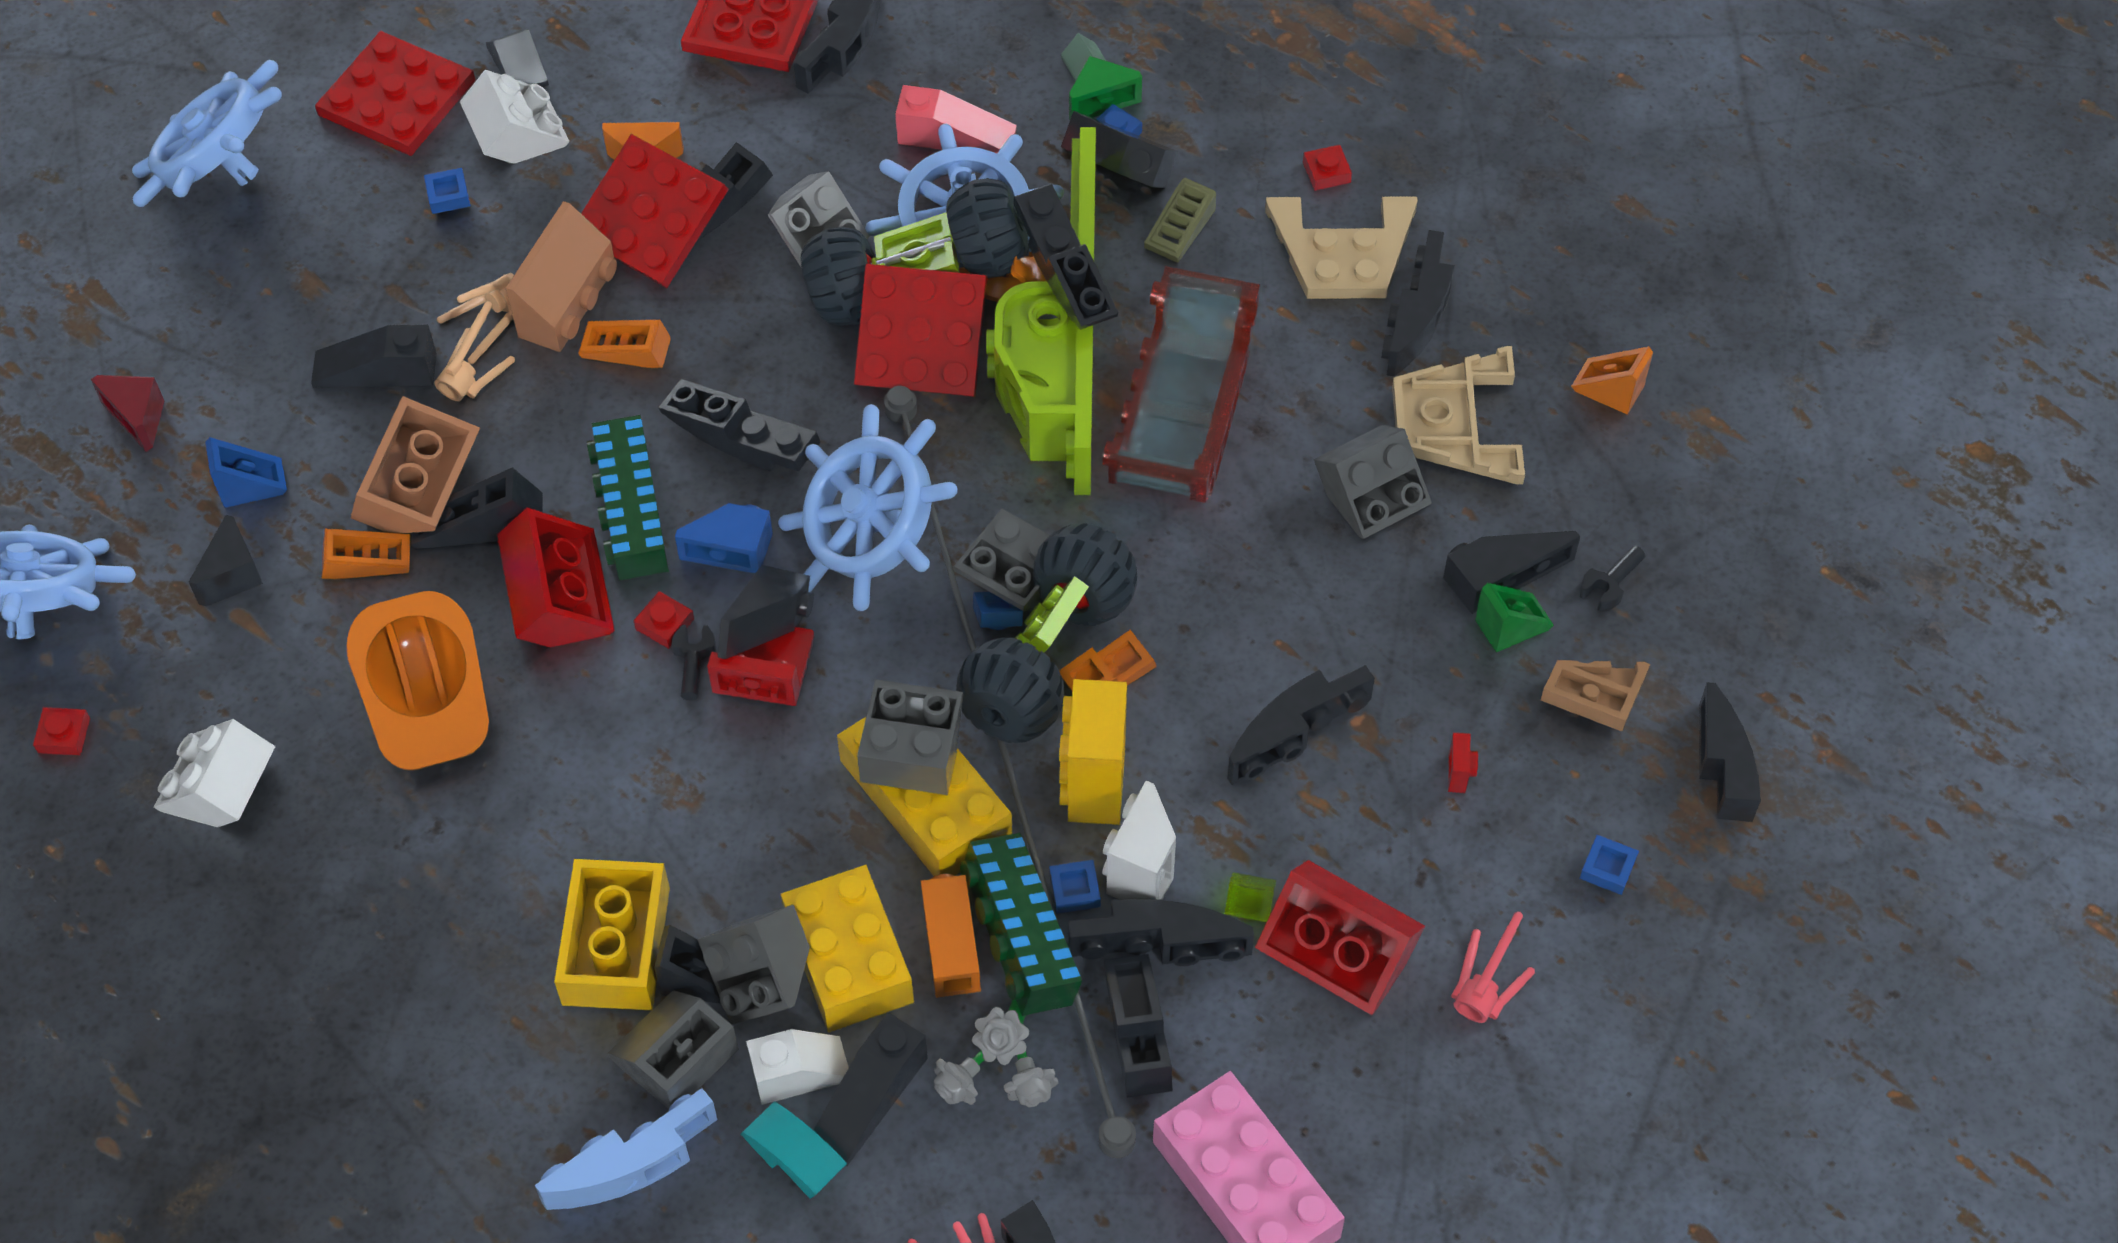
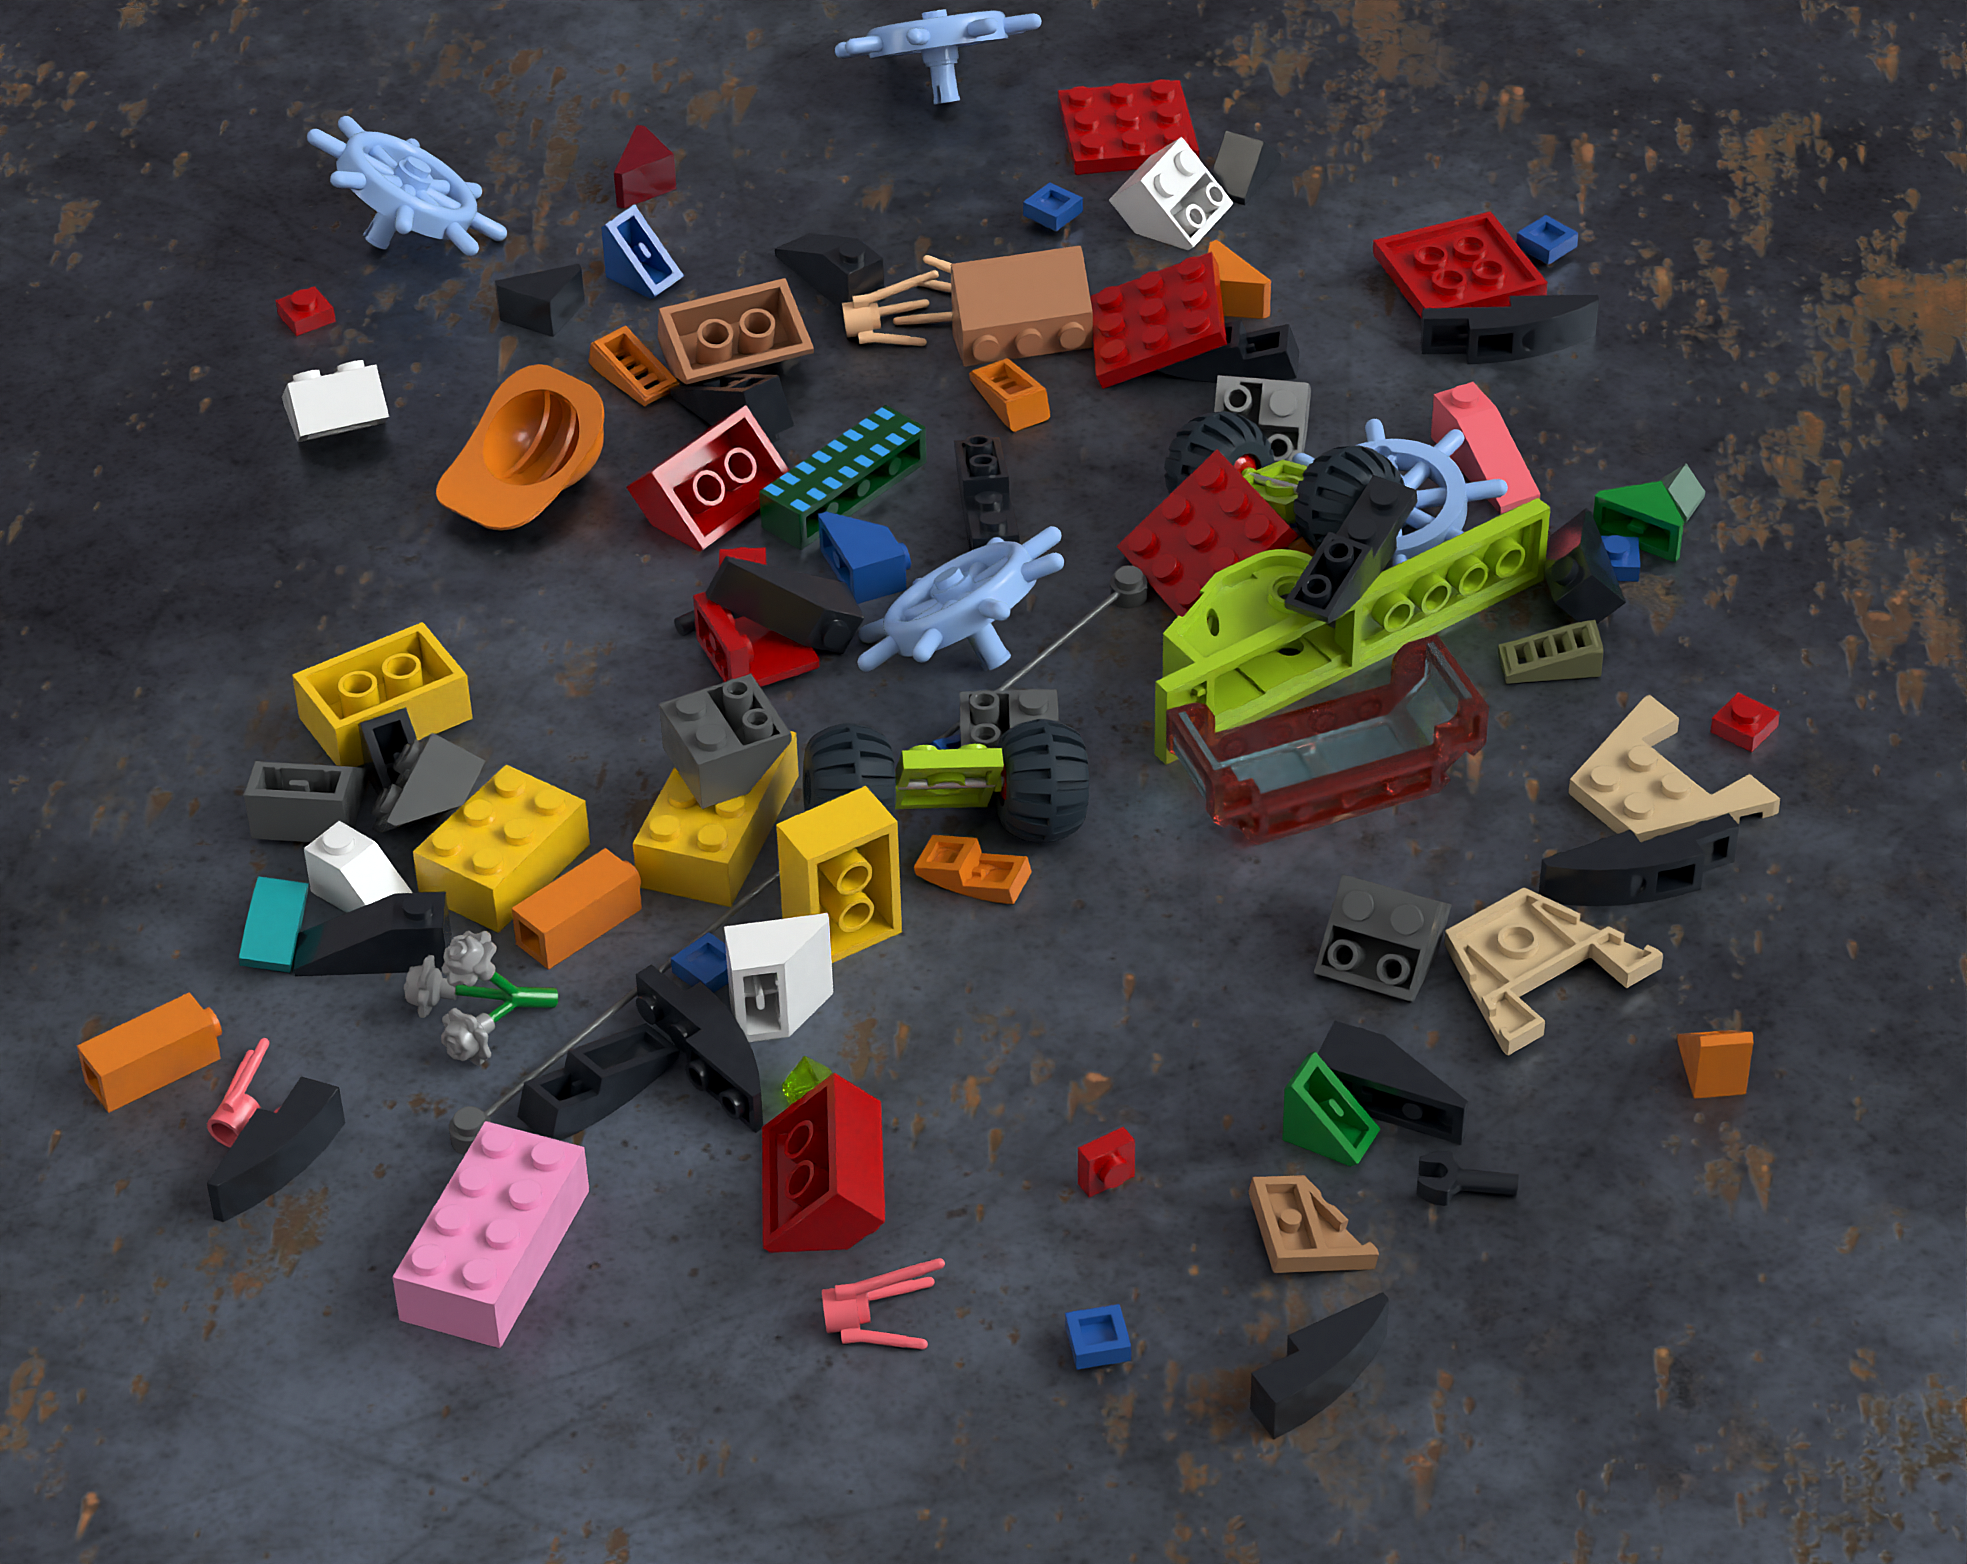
camera: 55 degrees right, 15 degrees down
light blue slope [535,1088,718,1210] -> none
dark green brick [960,833,1082,1016] -> none
black slope [1227,665,1375,785] -> none

